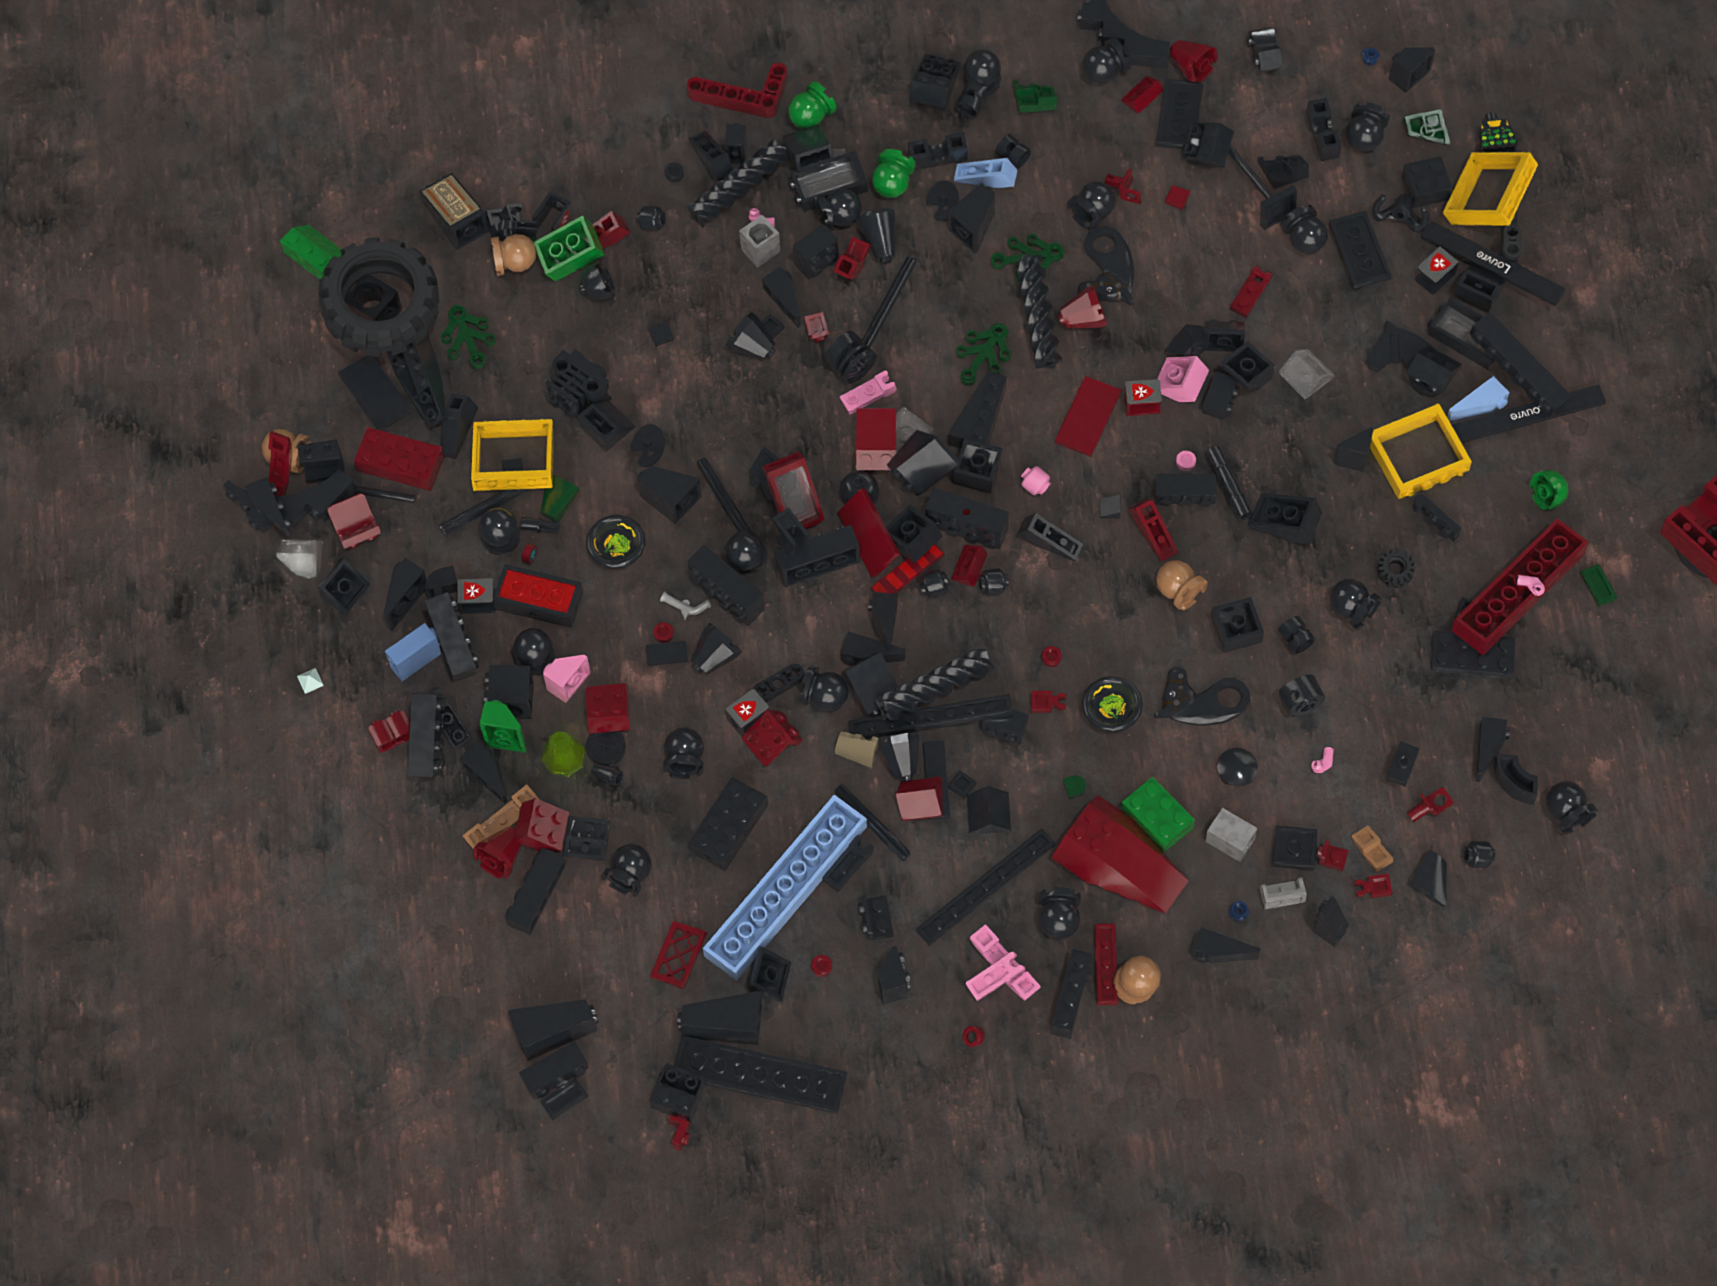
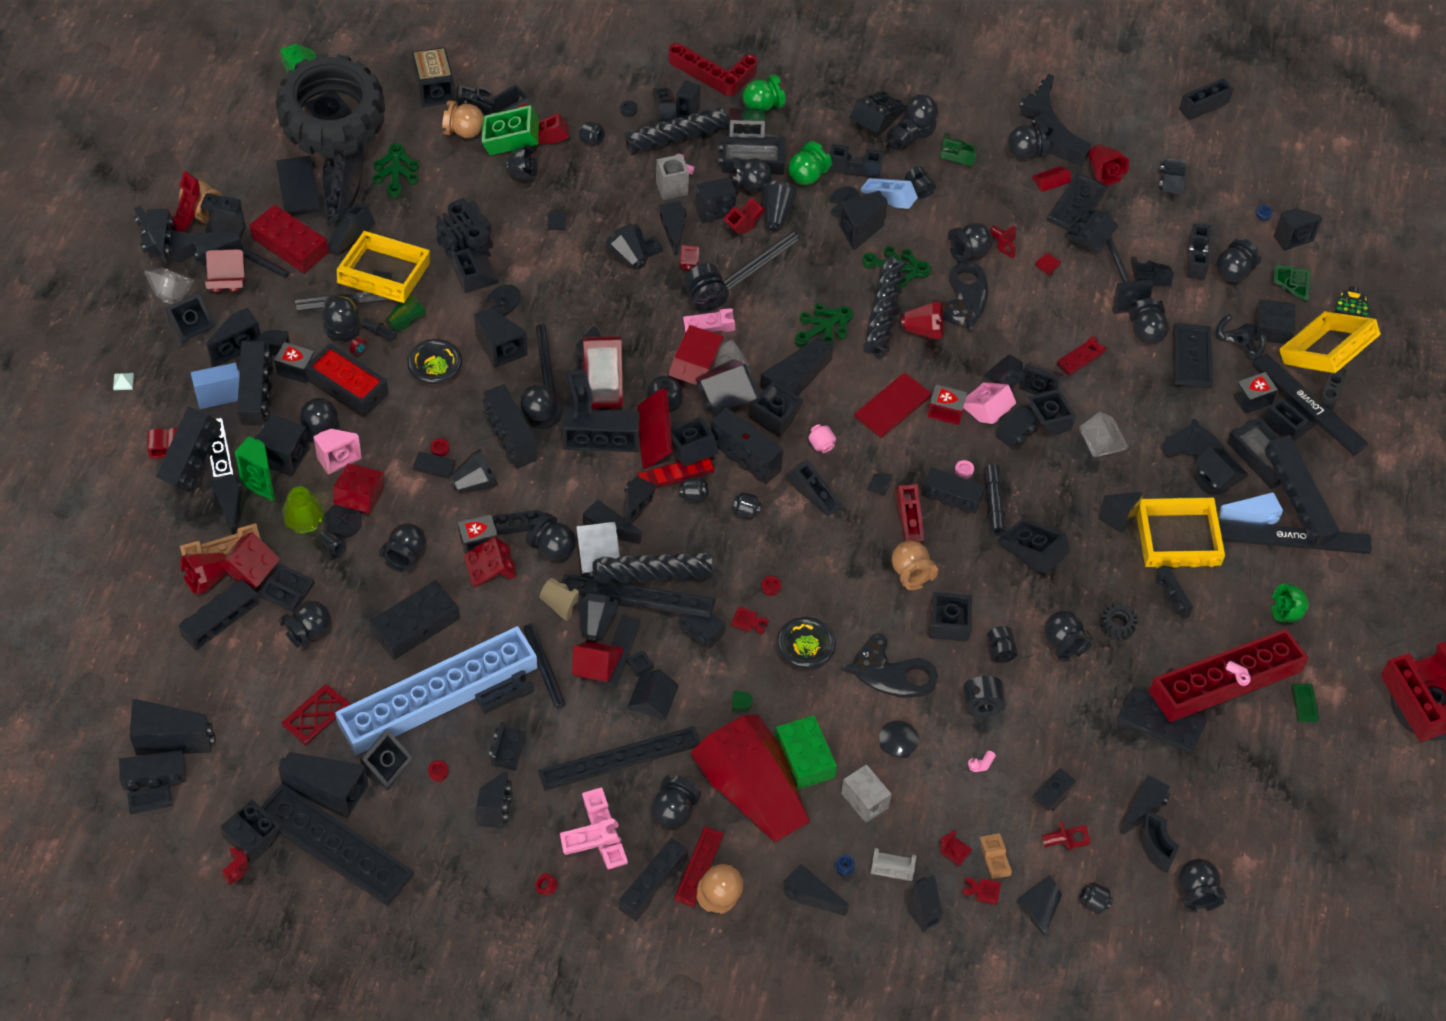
camera: 15 degrees right, 10 degrees down
light grey piece [660,591,711,620] -> none
dark red slope [951,545,987,587] -> none
black plate [1273,825,1318,870] -> none

